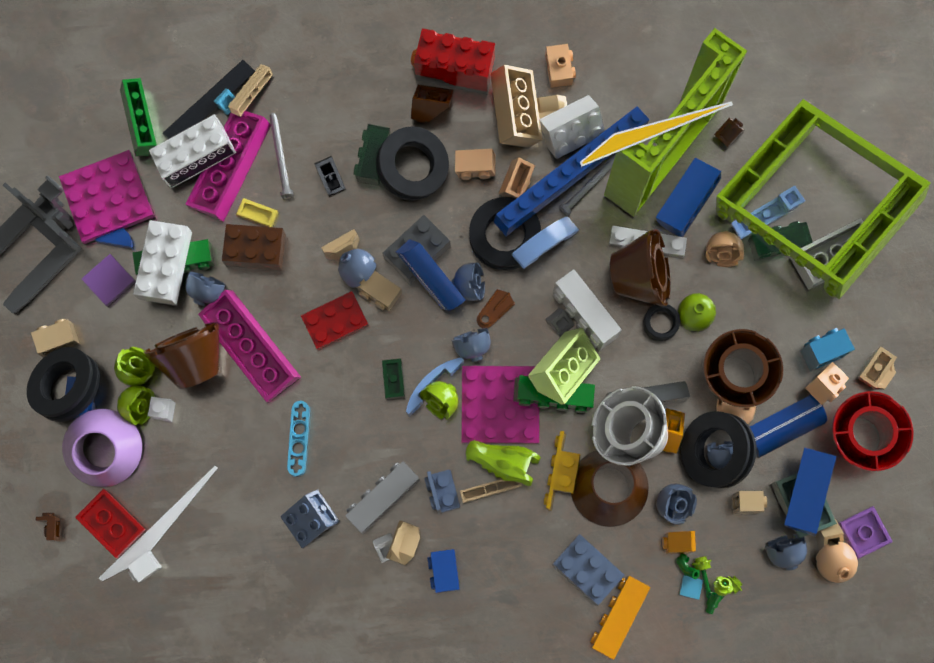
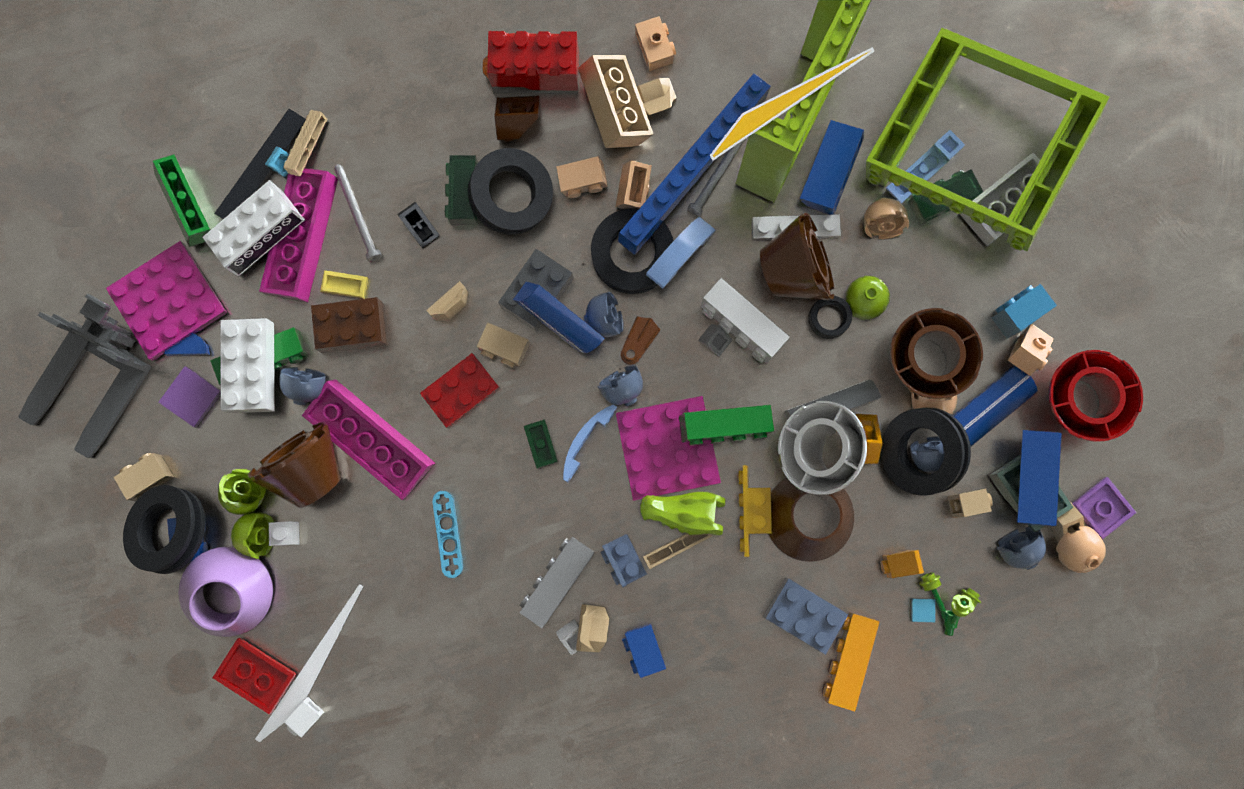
camera: 10 degrees left, 5 degrees up
reddish brown bracket [36,513,61,542] -> none
sand blue bracket [281,490,340,548] -> none
sand blue cylinder [338,249,376,288] -> none
lime cylinder [420,381,459,420] -> none
yellowish green slope [528,328,600,404] -> none
white brick [539,95,605,159] -> none
sand blue cylinder [656,483,697,525] -> none
green arm [676,553,700,579] -> none
reddish brown bracket [714,118,745,147] -> none
tan slope [858,346,897,389] -> none

